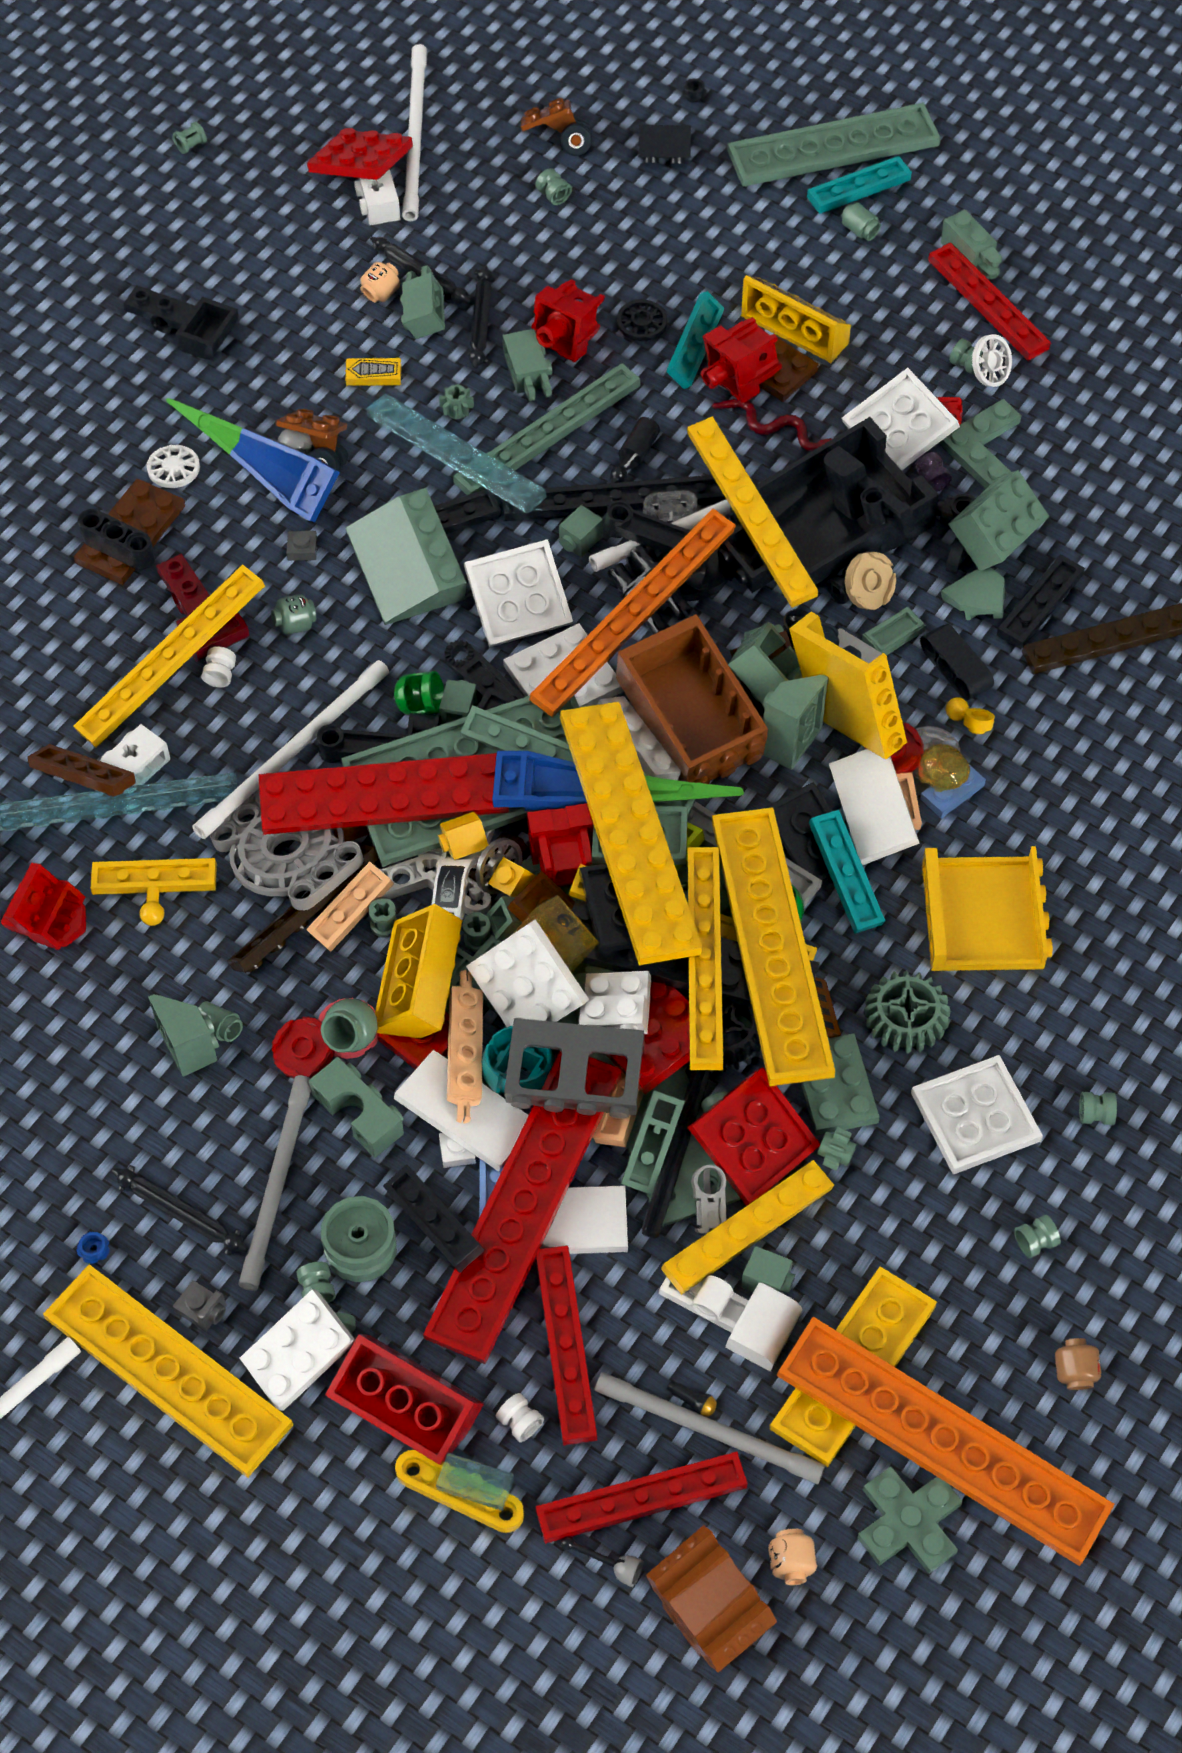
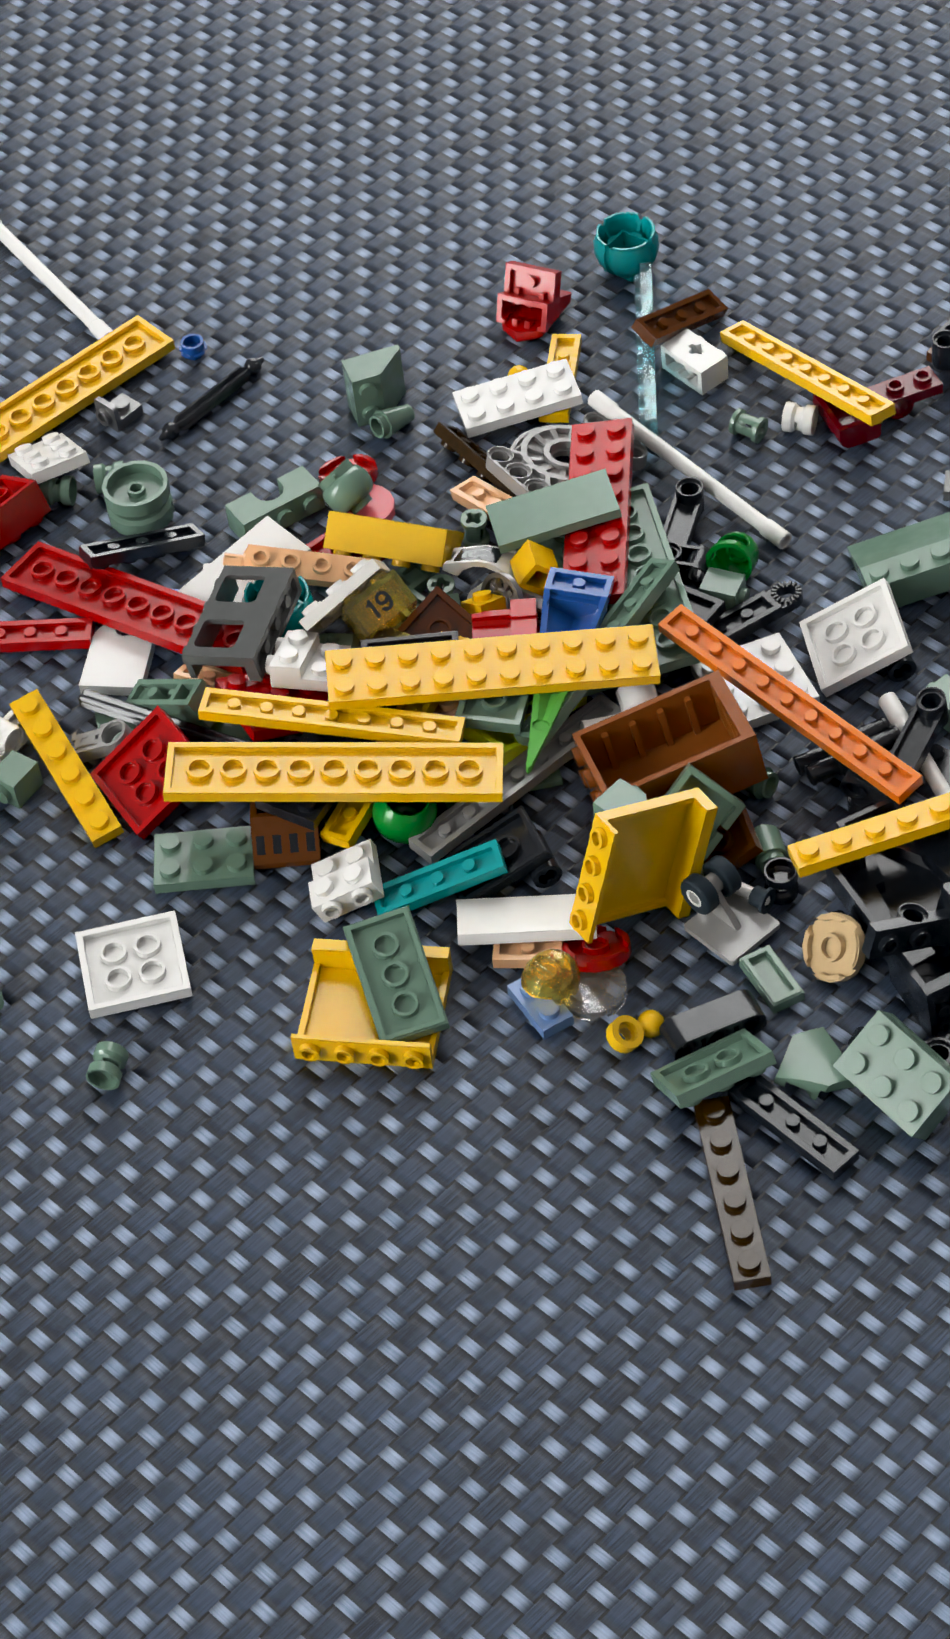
camera: 105 degrees right, 10 degrees down
light grey piece [238,1075,311,1291] -> none
sand green head [271,594,316,635] -> none
sand green gear [817,1127,857,1171] -> none
sand green gear [864,970,951,1055] -> none
none -> white plate [308,839,384,923]
none -> sand green tile [343,906,450,1042]
none -> white plate [452,358,583,438]
none -> sand green tile [486,469,622,554]
none -> sand green plate [650,1028,777,1109]
none -> sand green bush [728,408,768,444]

